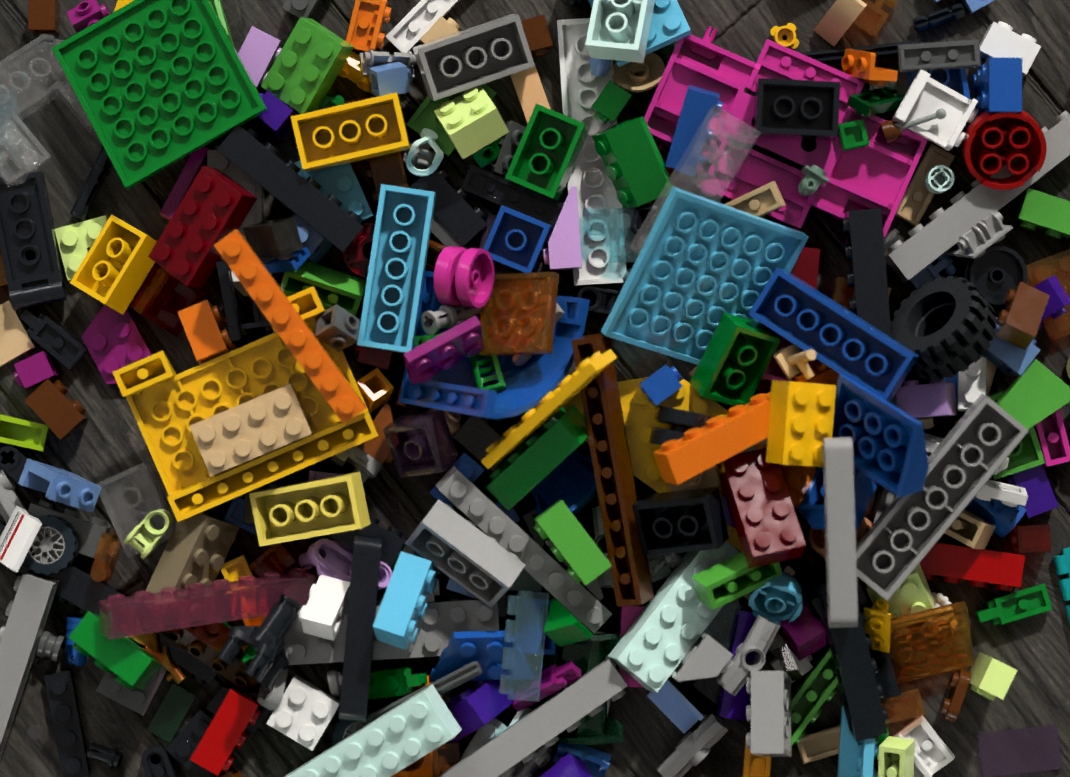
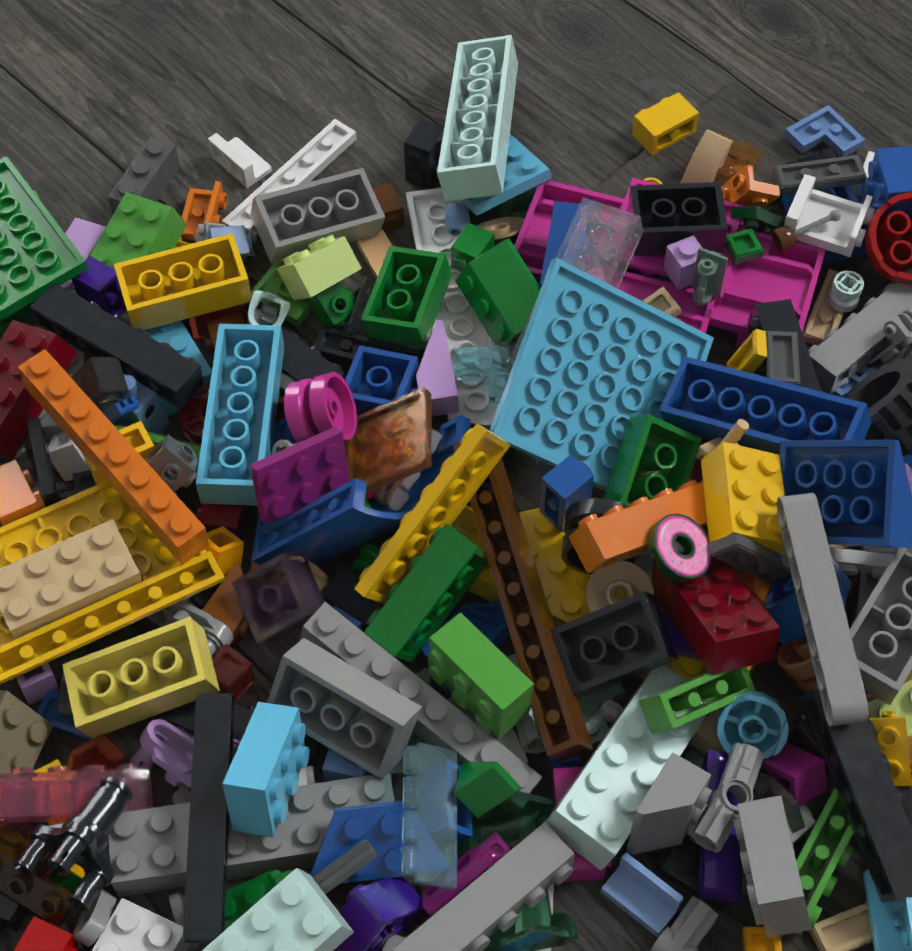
camera: 10 degrees left, 30 degrees down
white brick [299,575,350,641] -> none
none -> clear red panel [212,644,255,702]
none -> tile [648,513,712,583]
none -> lavender brick [663,235,702,290]
none -> dark grey tile [708,532,792,584]
none -> yellow tile [726,329,767,374]
none -> dark grey tile [765,331,801,386]

